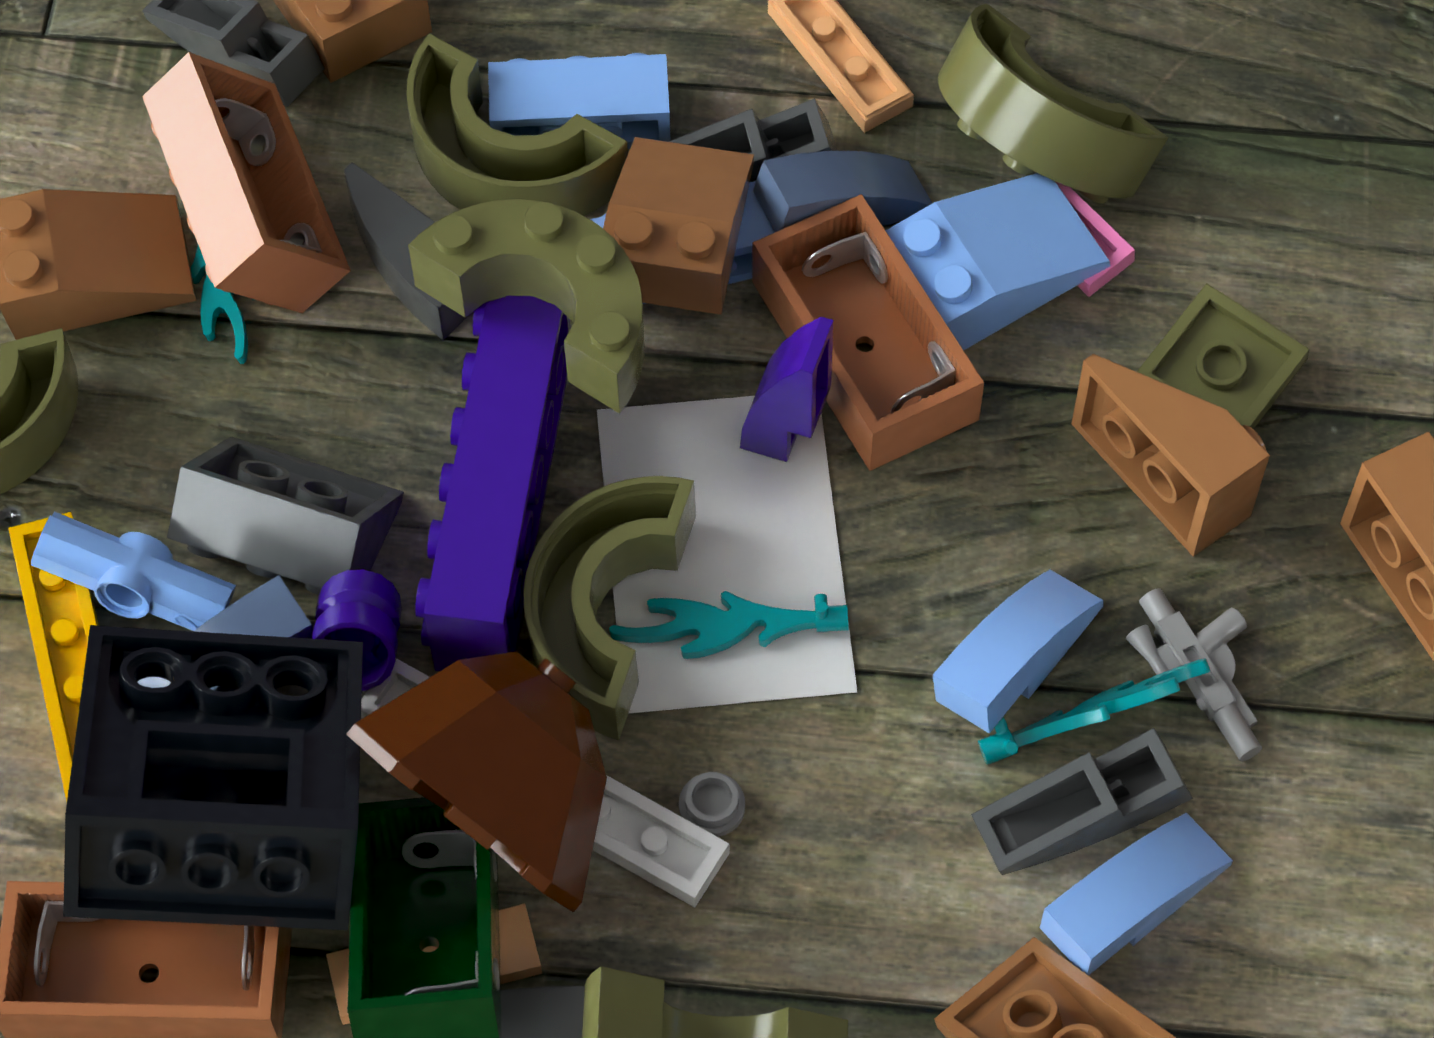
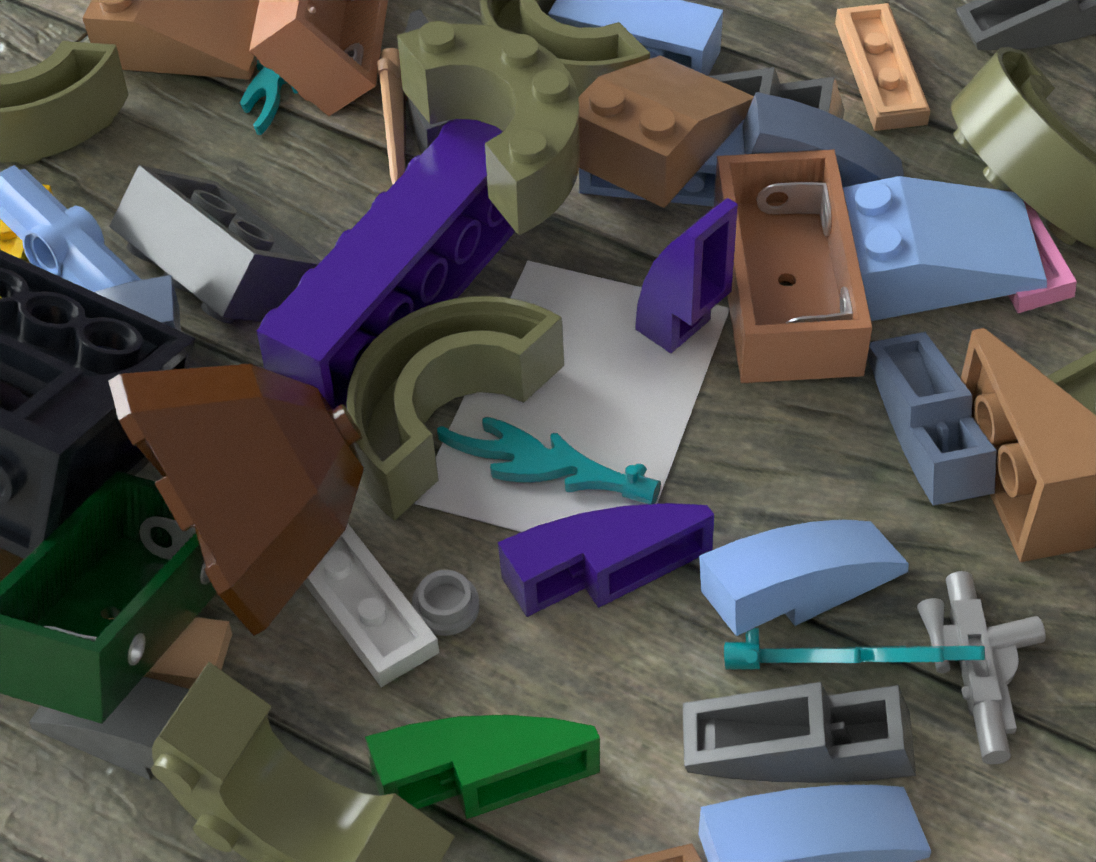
camera: 25 degrees right, 10 degrees down
dark purple wheel [311,569,402,691] -> none
none -> green slope [365,714,600,820]
none -> light nougat bar [377,48,407,185]
none -> dark purple slope [498,503,714,617]
none -> sand blue slope [868,332,997,506]

